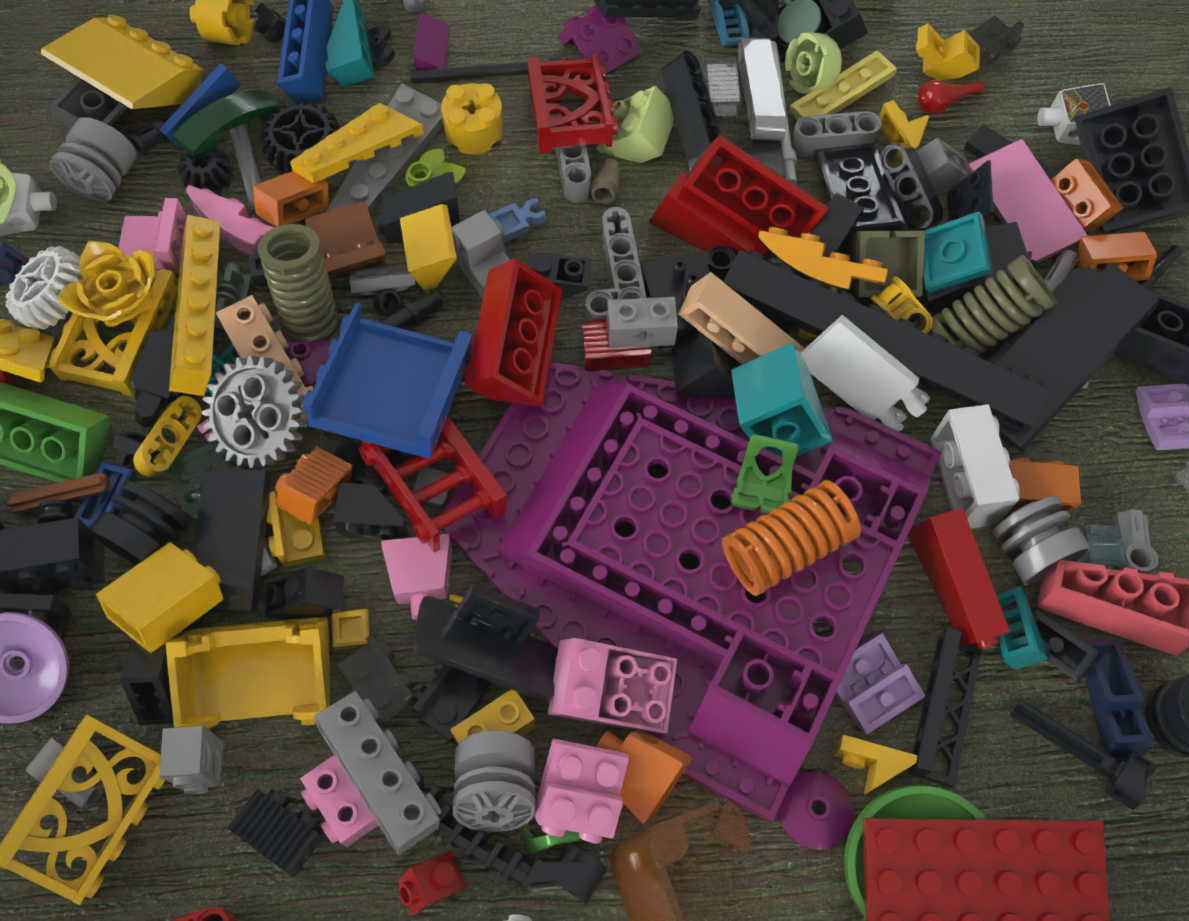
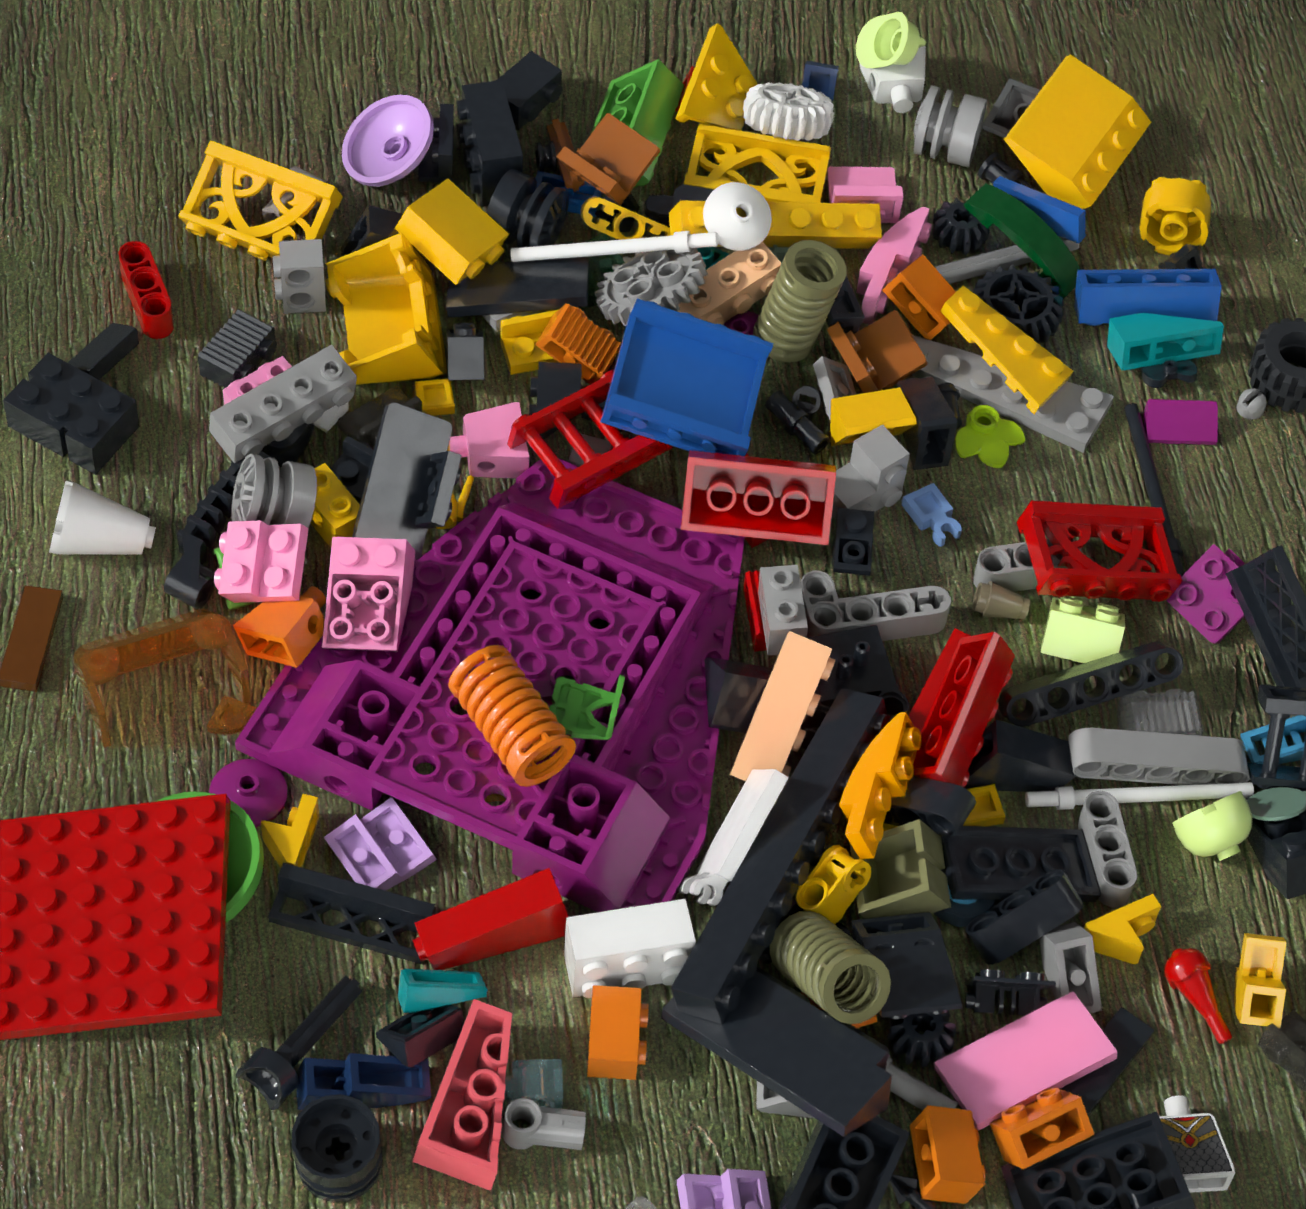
camera: 85 degrees right, 10 degrees down
yellow brick [57,240,155,327] -> none
red bracket [398,851,466,916] -> none
yellow brick [441,83,504,155] -> none
teal slope [731,342,833,457] -> none
light yellow plate [789,50,897,120] -> none
teal tile [923,211,993,293] -> none
light grey wheel [992,496,1092,585] -> none
none -> white bar [511,231,718,262]
none -> dark orange bracket [557,113,660,206]
none -> white dish [703,182,772,251]

